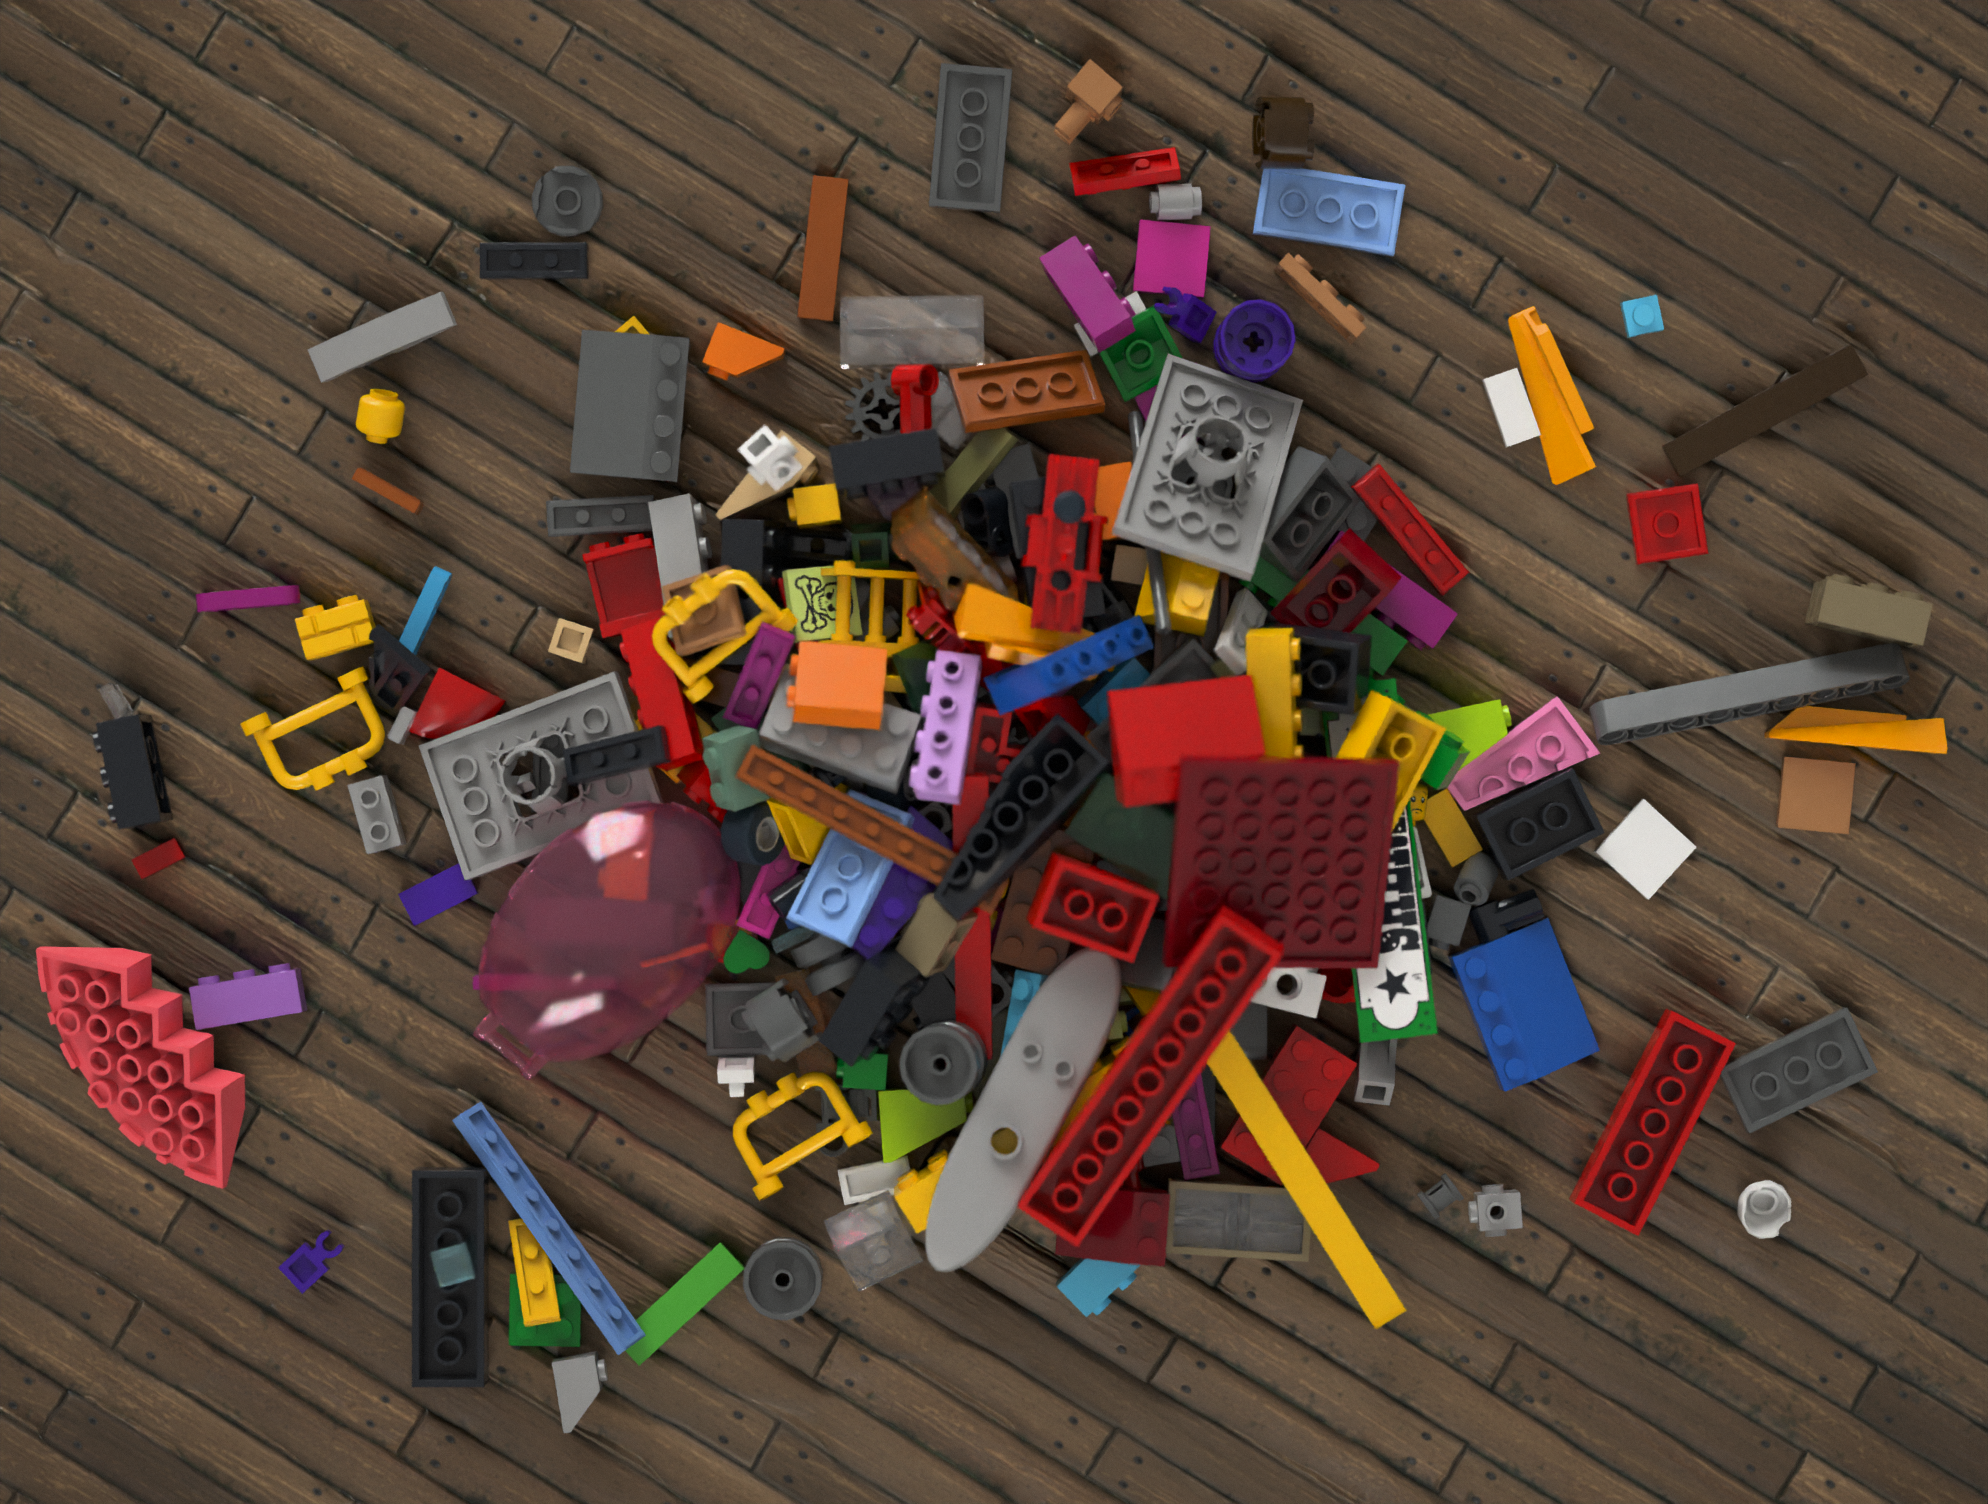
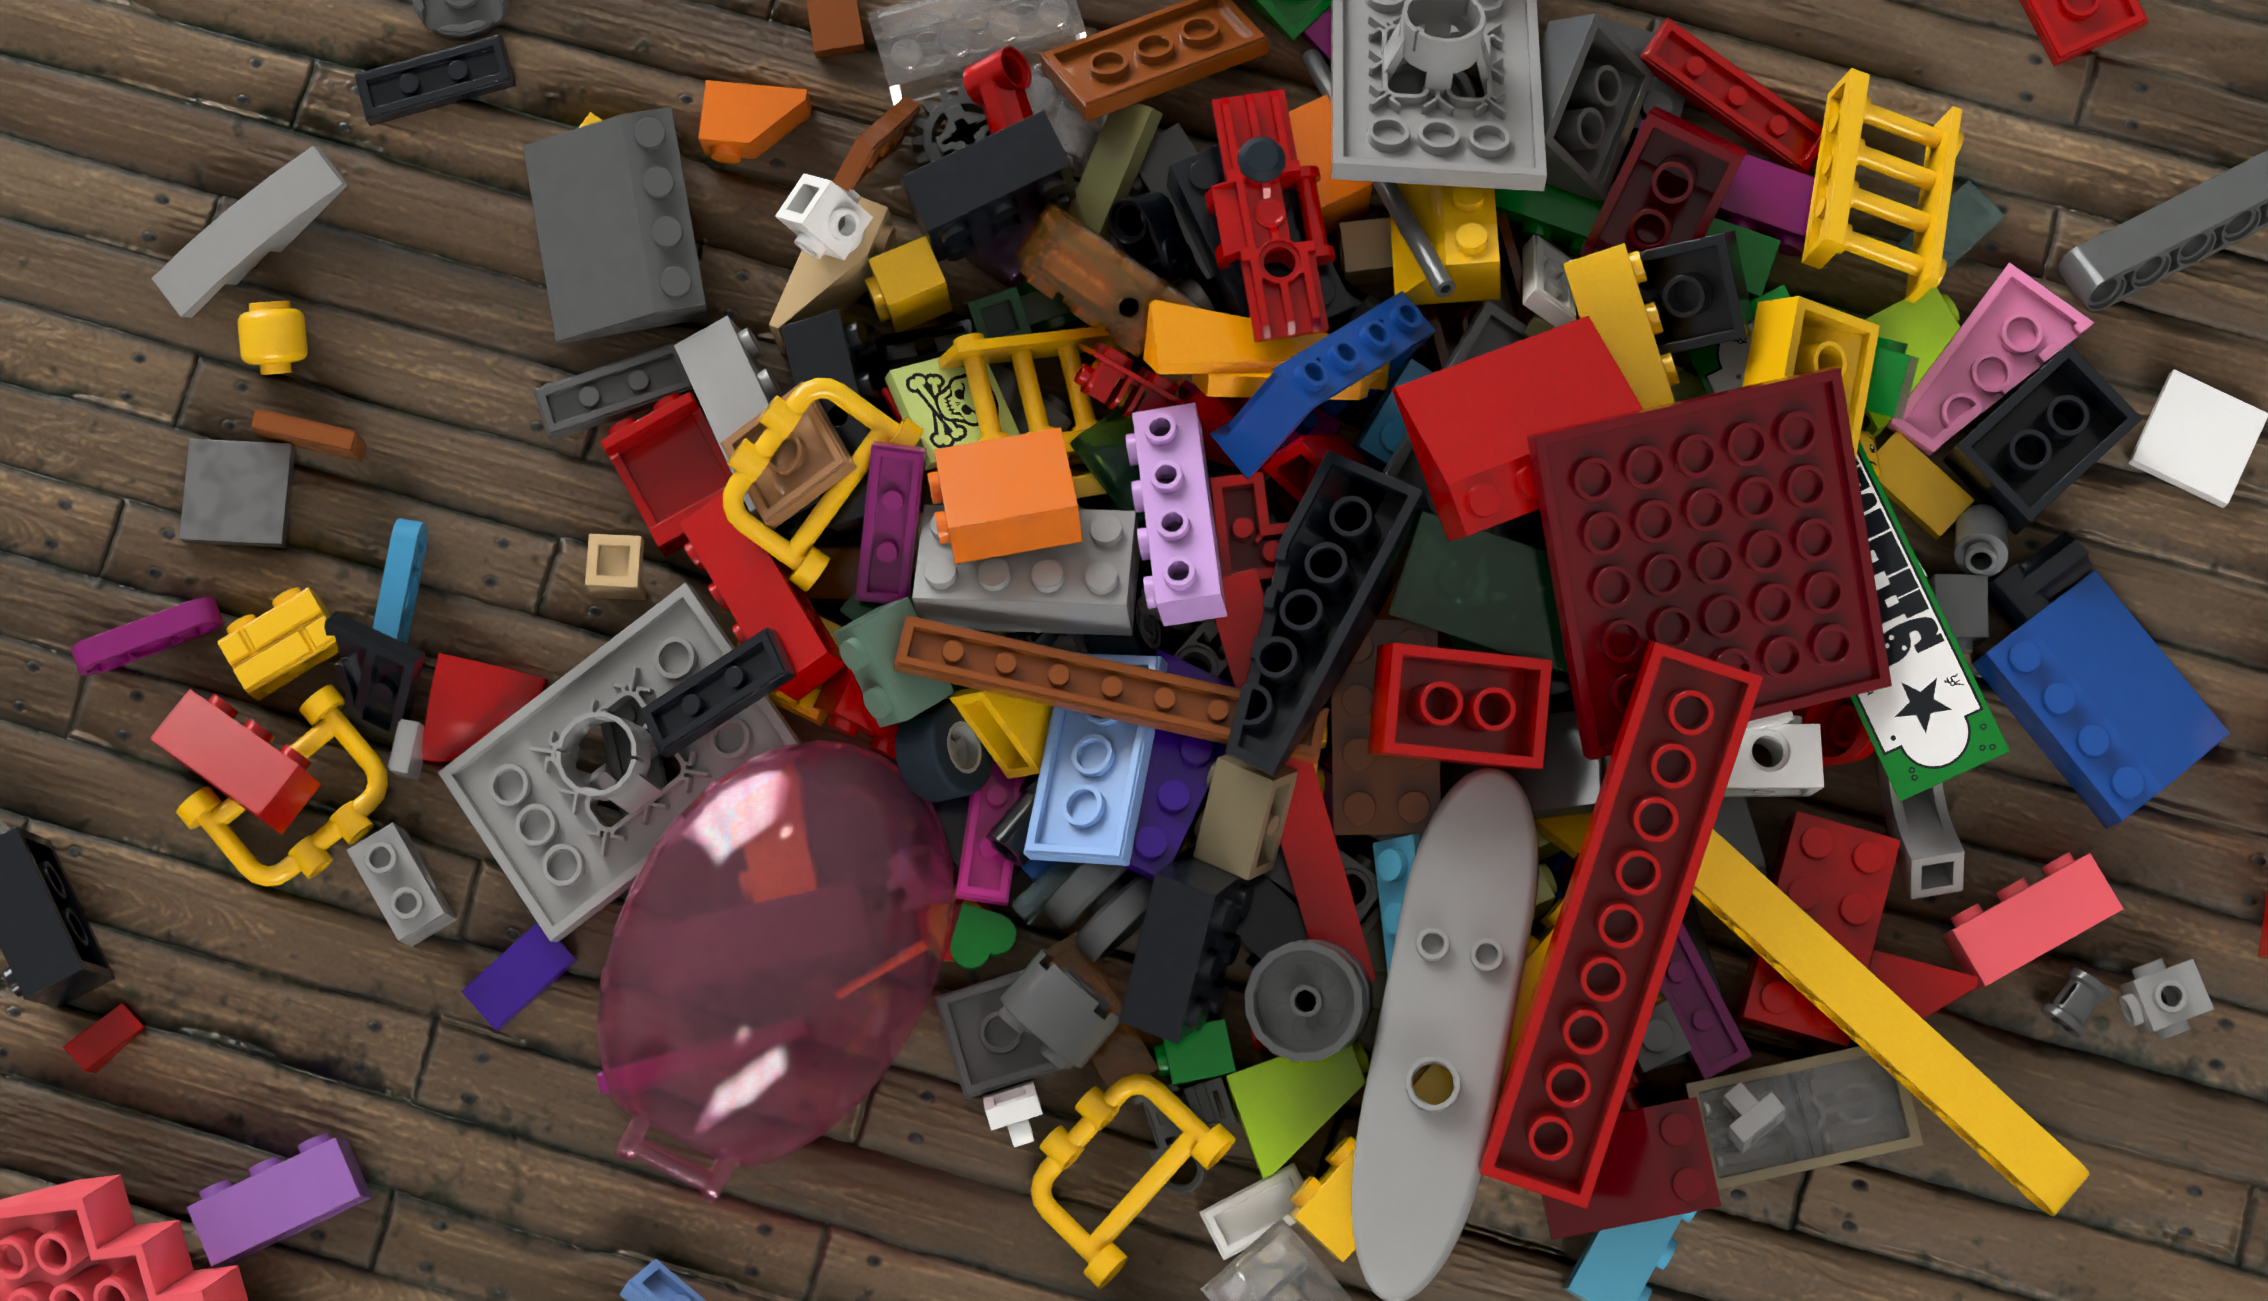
camera: 15 degrees left, 10 degrees down
none -> brick [150,689,321,835]
none -> flat silver tile [179,439,296,548]
none -> dark orange tile [833,96,921,192]
none -> light grey tile [1723,1082,1786,1154]
none -> yellow fence [1801,68,1964,304]
none -> clear light blue tile [1896,180,2005,272]
none -> coral brick [1941,852,2124,991]

